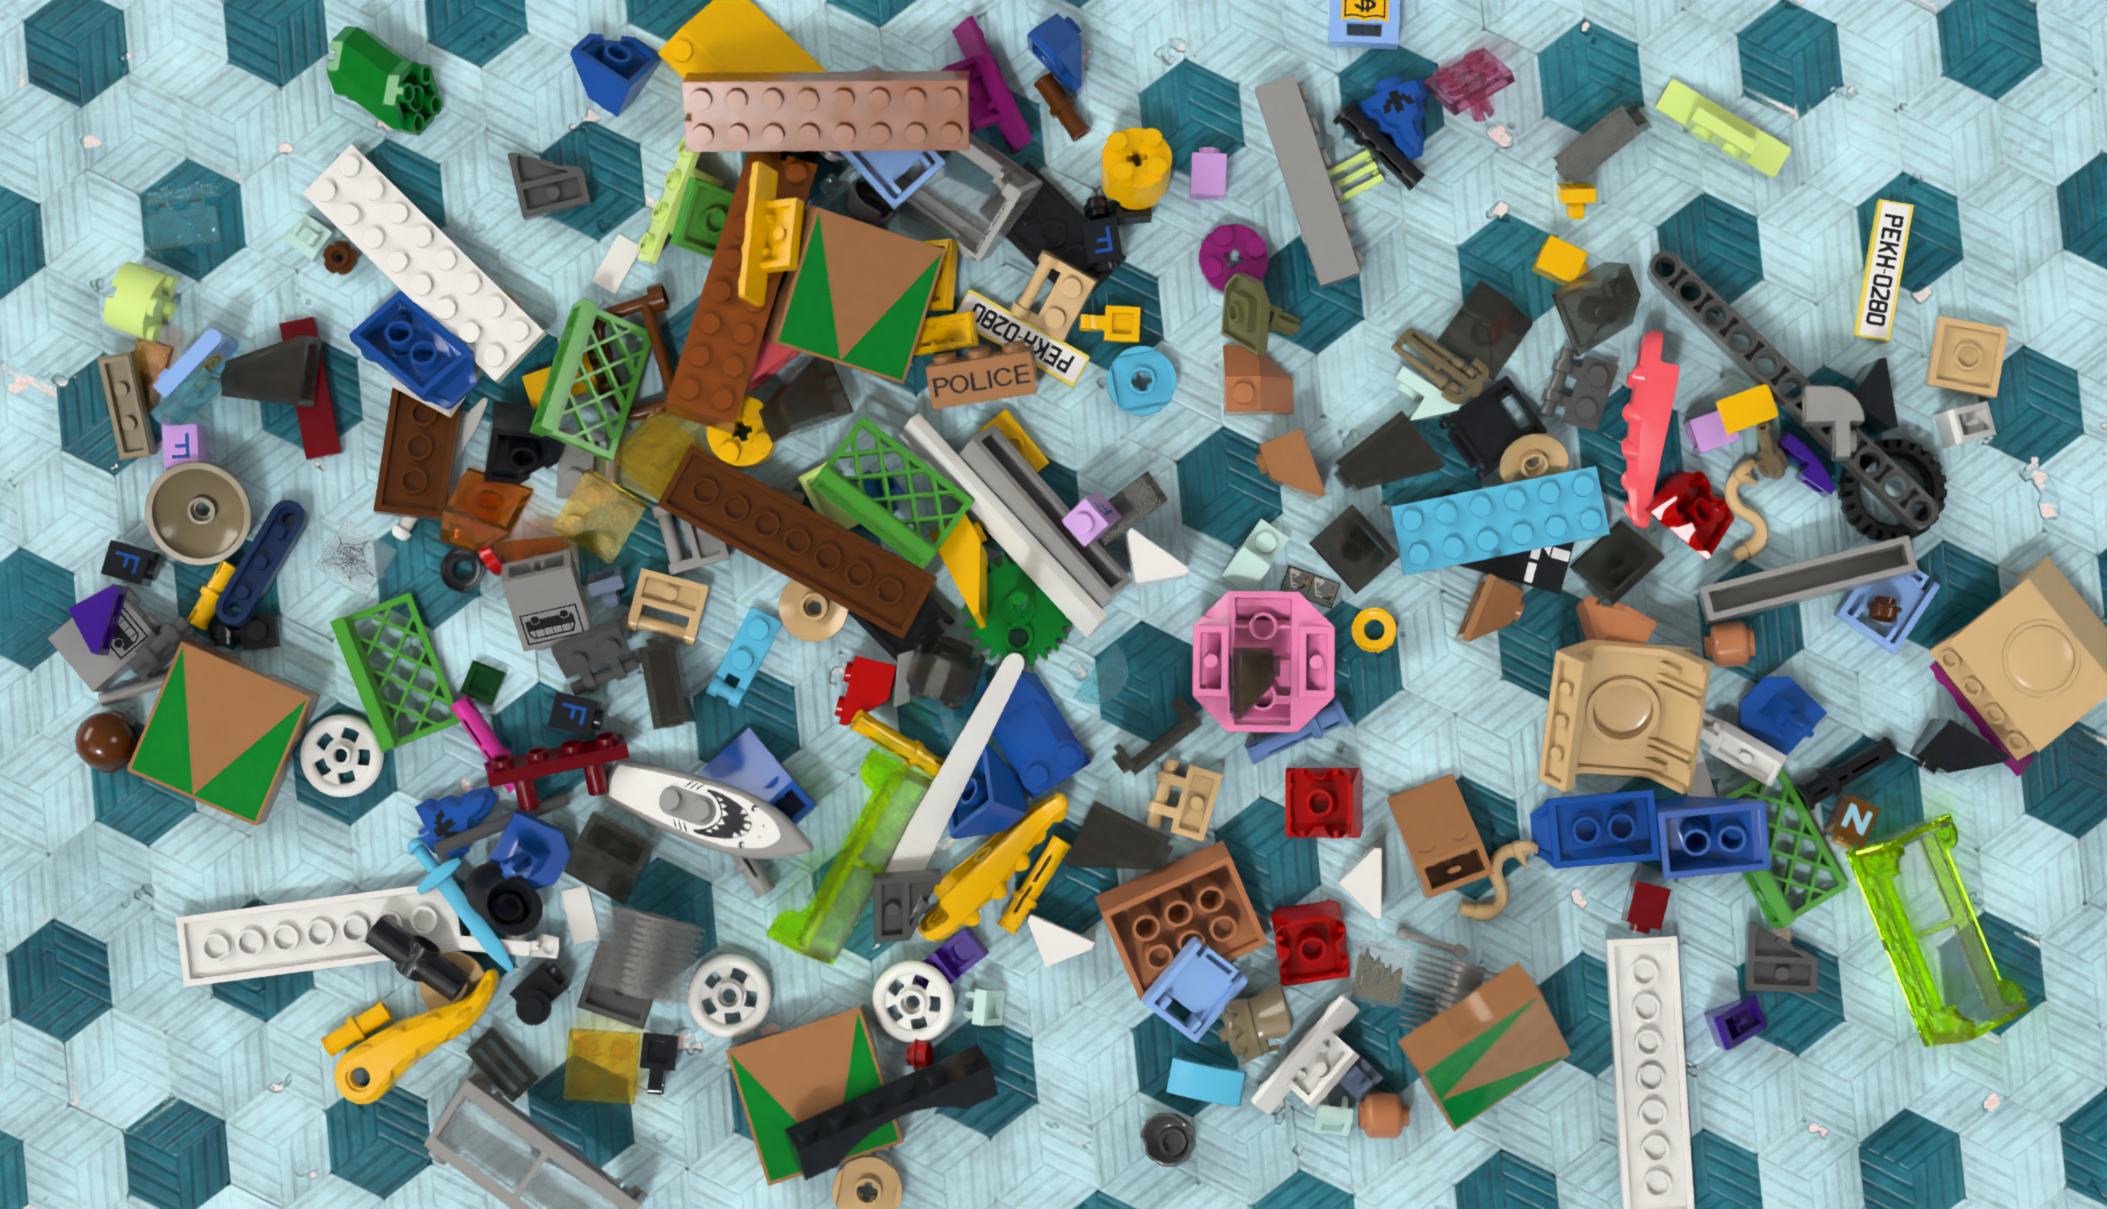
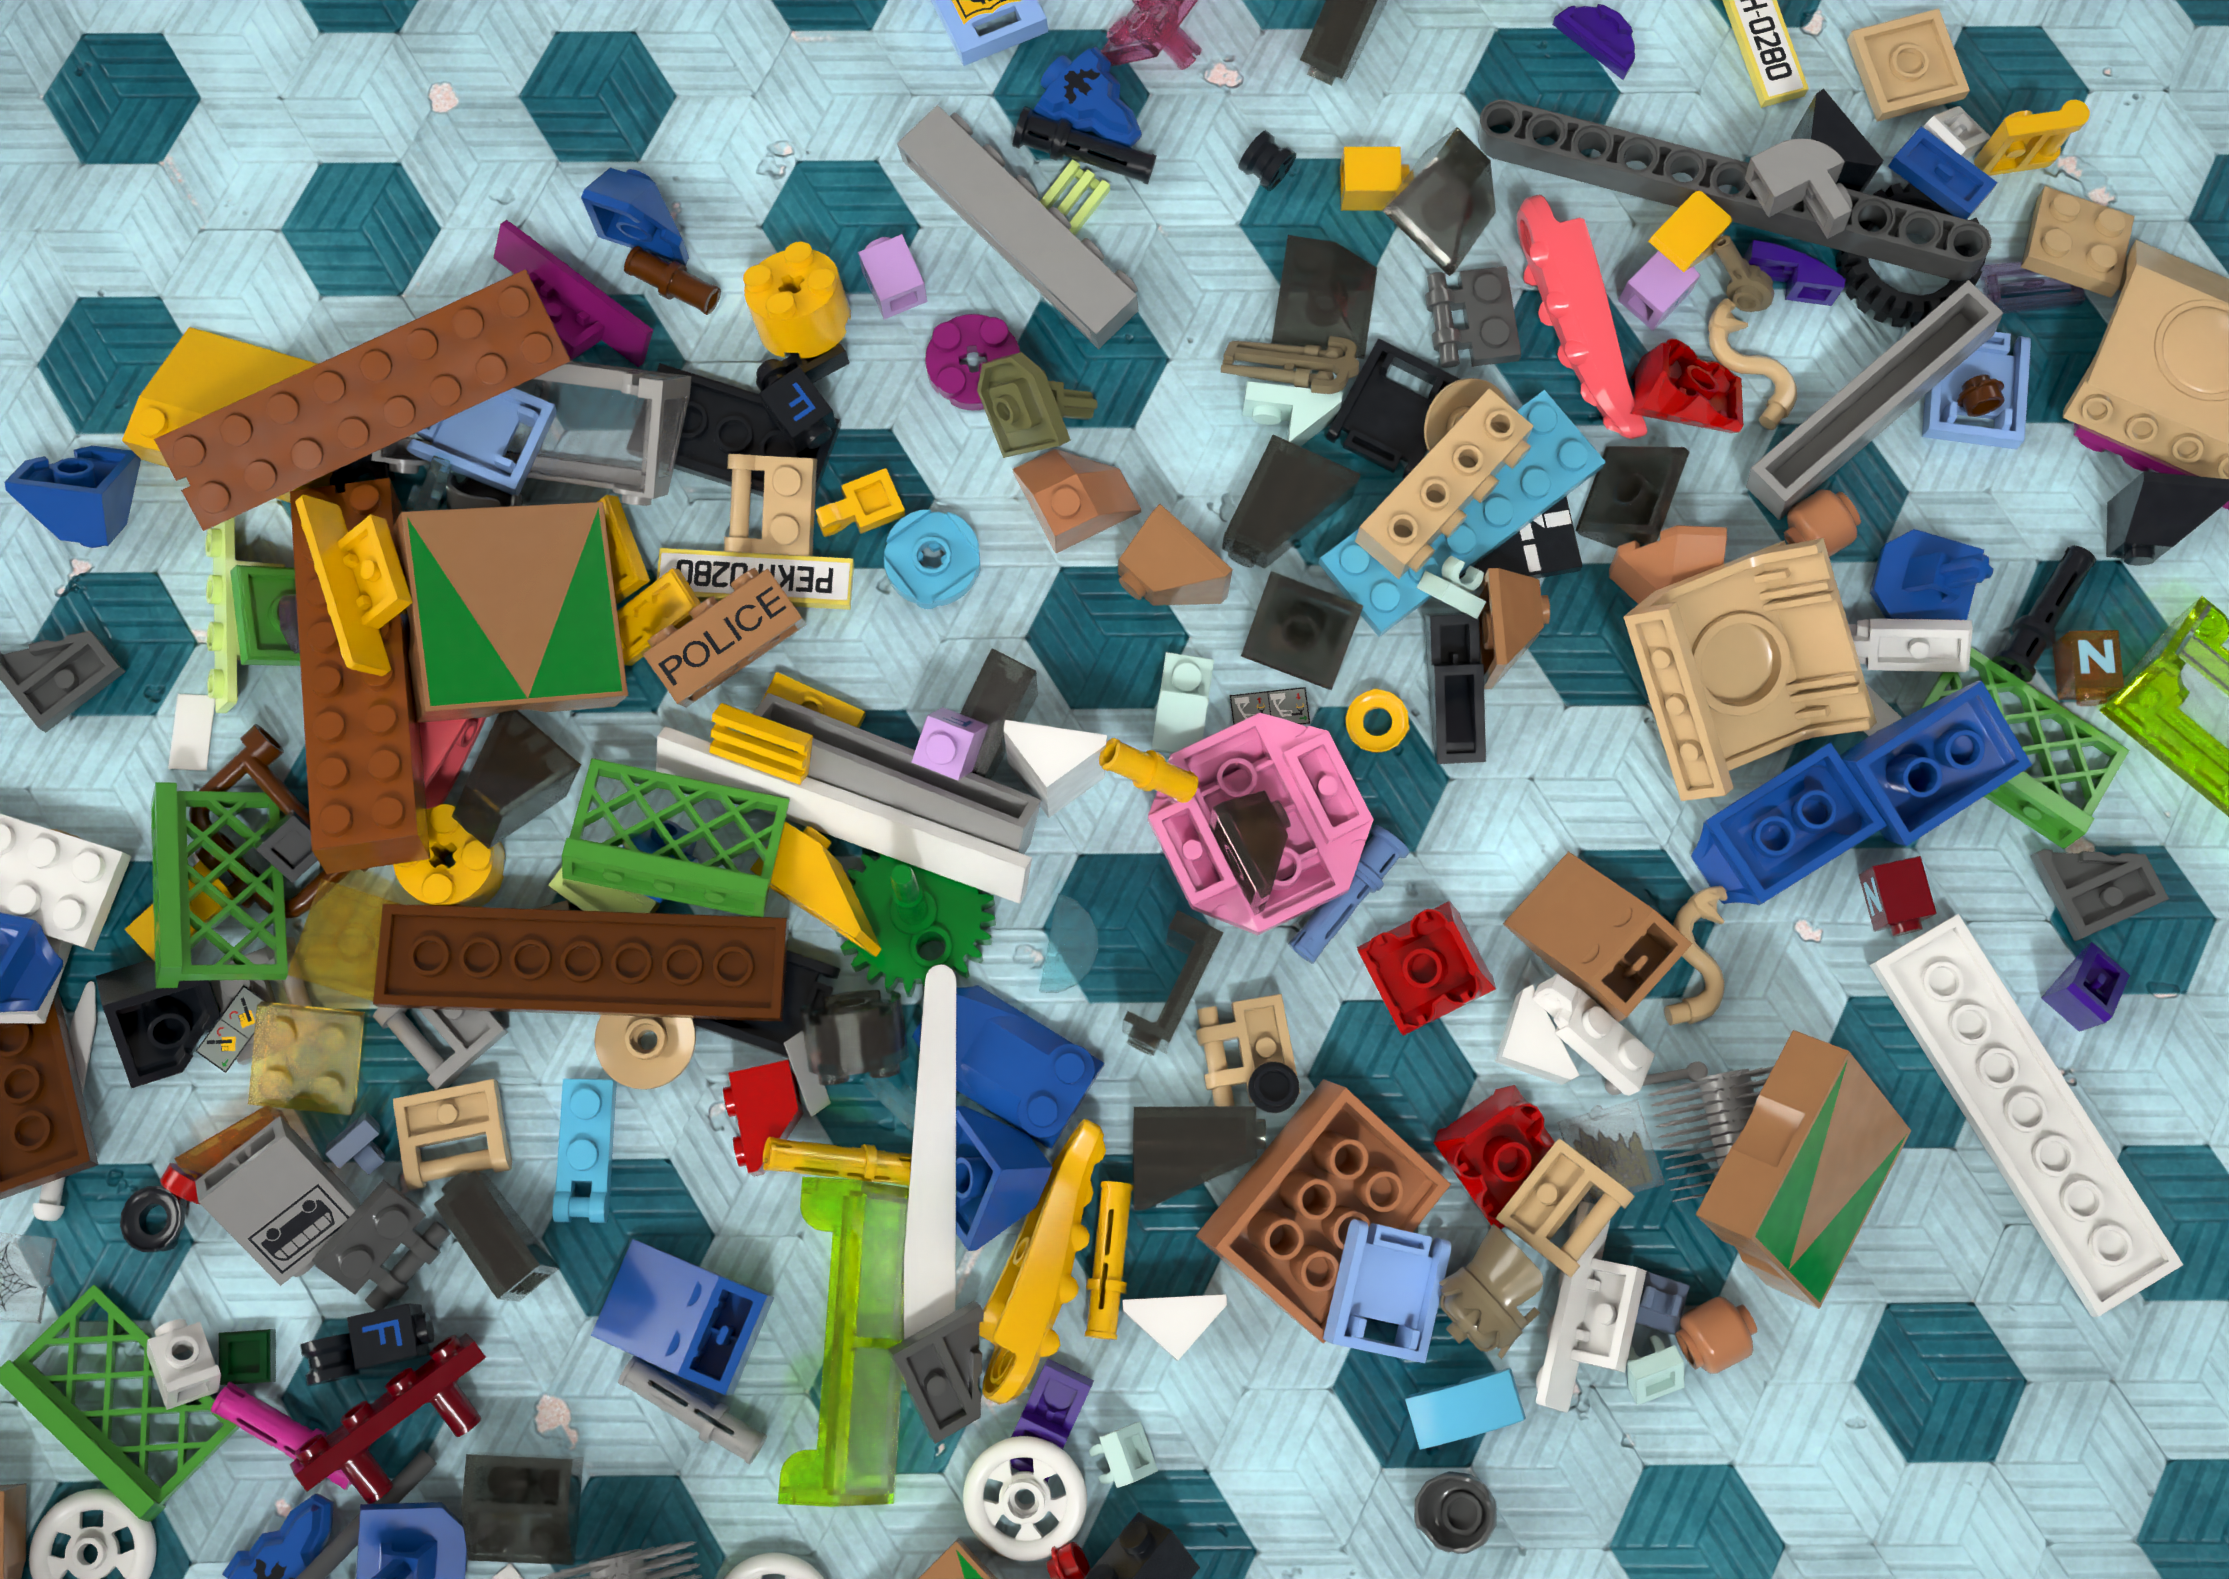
camera: 30 degrees left, 10 degrees down
clear orange slope [439,468,534,552] -> none
piece [604,759,814,859] -> none
yellow tile [1556,182,1596,219] -> none
none -> white brick [147,1319,221,1410]
none -> light grey sticker [195,985,274,1073]
none -> black tile [255,809,318,883]
none -> tile [279,594,300,654]
none -> black wheel [300,1333,360,1386]
none -> yellow tile [709,703,813,785]
none -> yellow pin [1099,738,1198,803]
none -> black wheel [1238,130,1297,191]
none -> black plate [1248,1062,1299,1113]
none -> tan brick [1355,388,1534,579]
none -> light aqua tile [1416,556,1486,619]
none -> black slope [1425,612,1486,764]
none -> tan plate [1496,1138,1635,1278]
none -> white hinge [1532,974,1655,1096]
none -> dark purple tile [1552,4,1635,80]
none -> blue plate [1888,126,1998,220]
none -> yellow plate [1974,100,2090,176]
none -> tile [1980,262,2085,314]
none -> tan plate [2021,186,2135,298]

